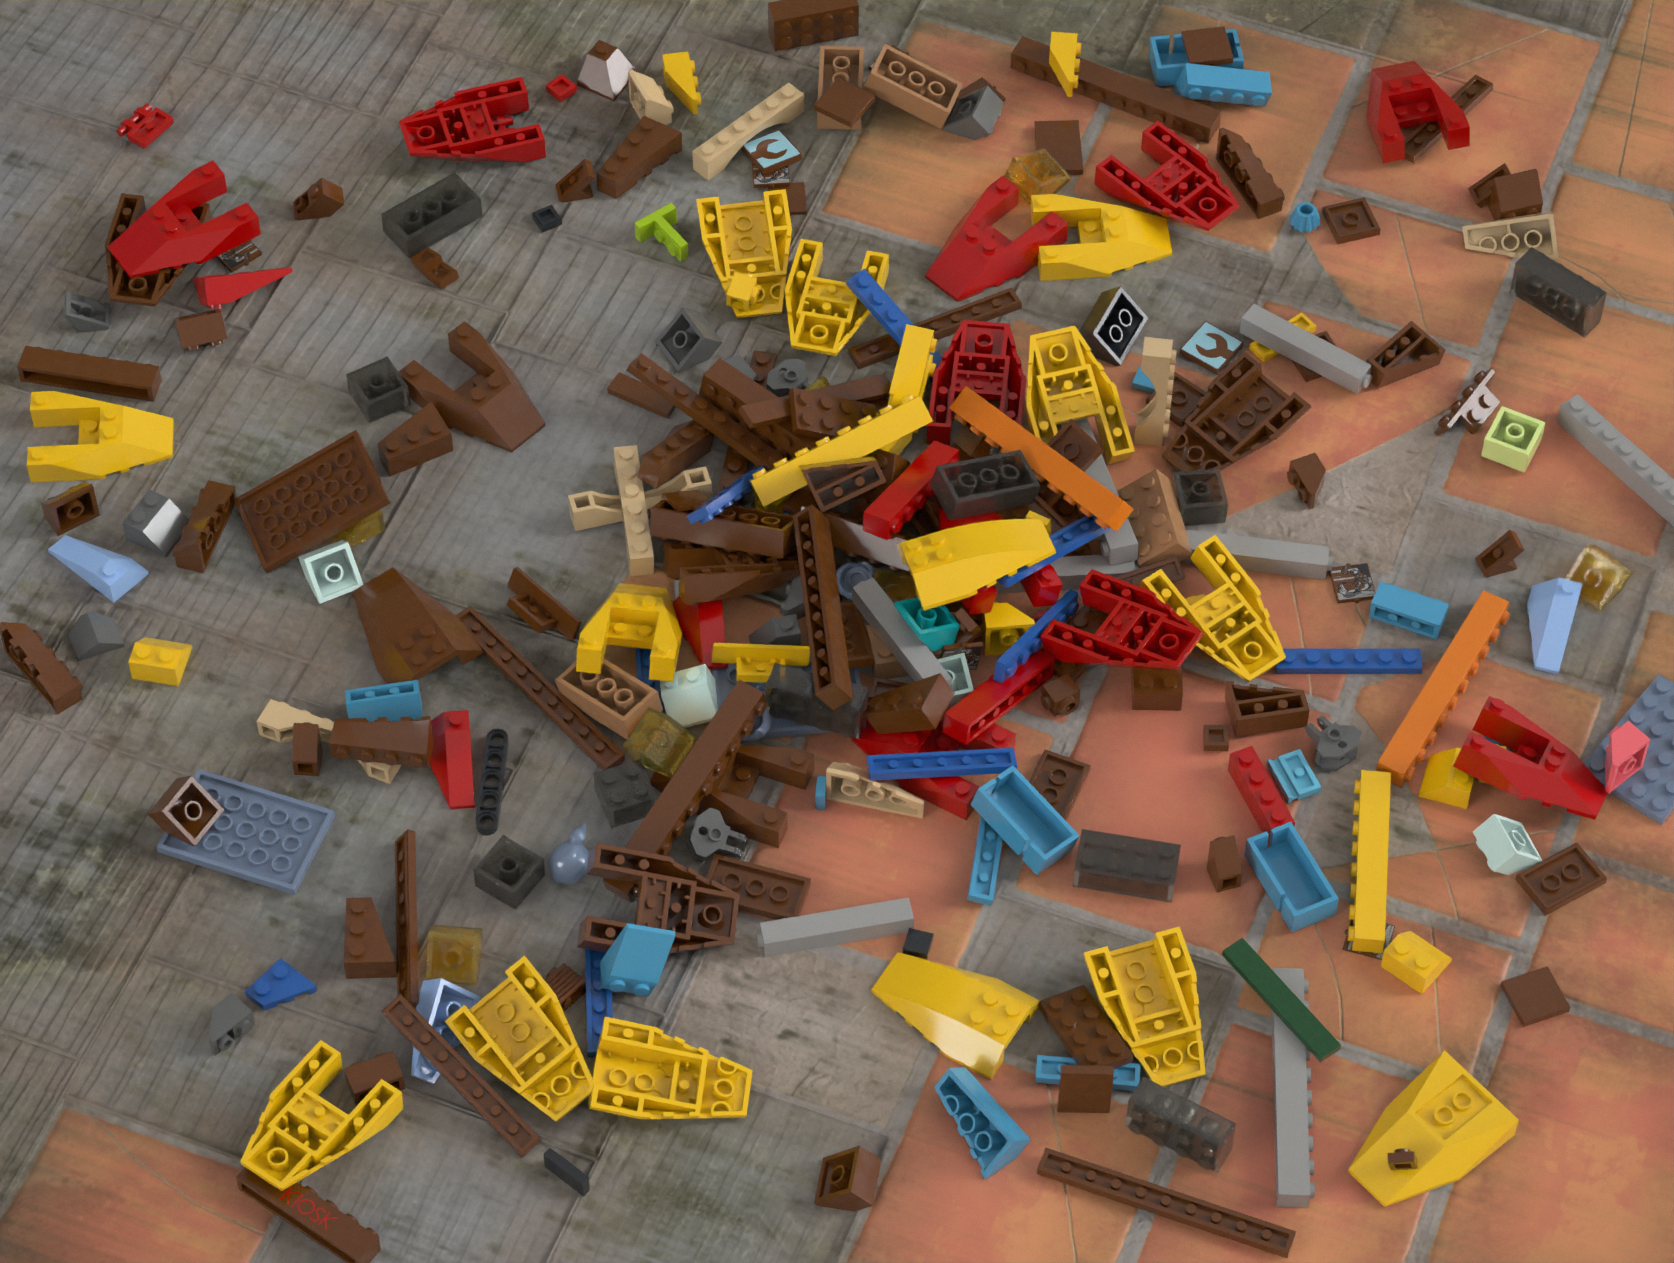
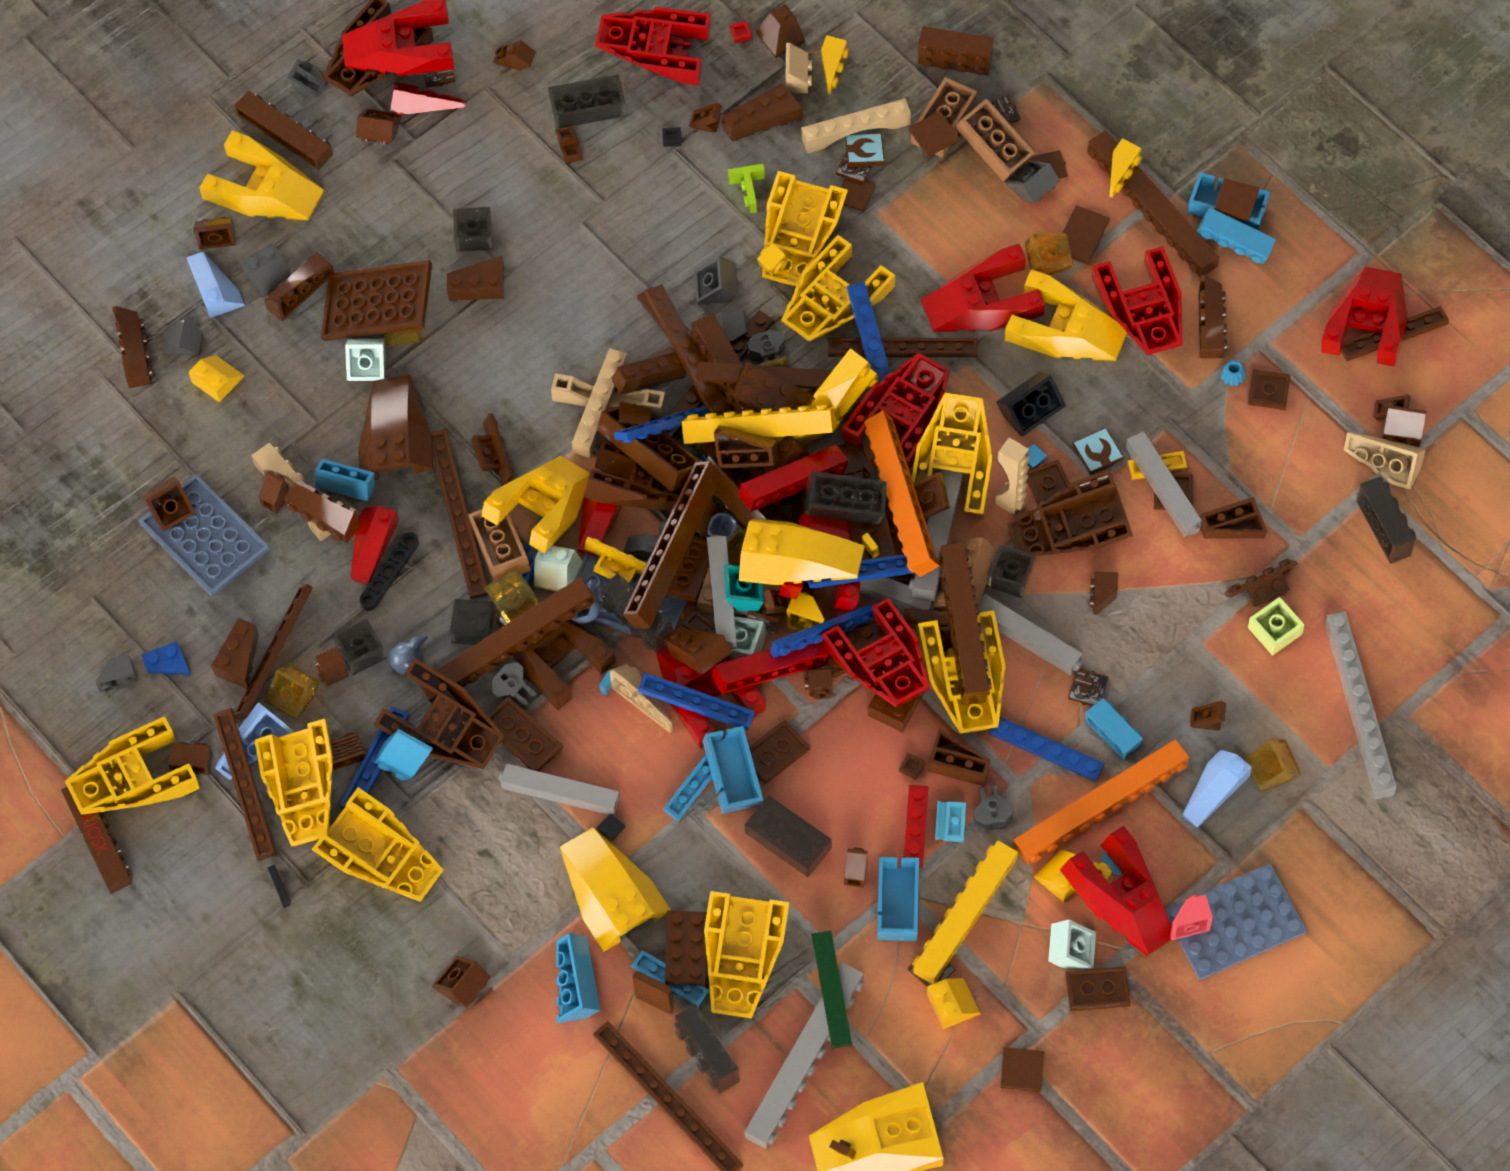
camera: 30 degrees right, 10 degrees up
reddish brown wedge [397,321,545,452] -> none
none -> reddish brown brick [314,646,348,686]
none -> reddish brown brick [938,543,992,705]

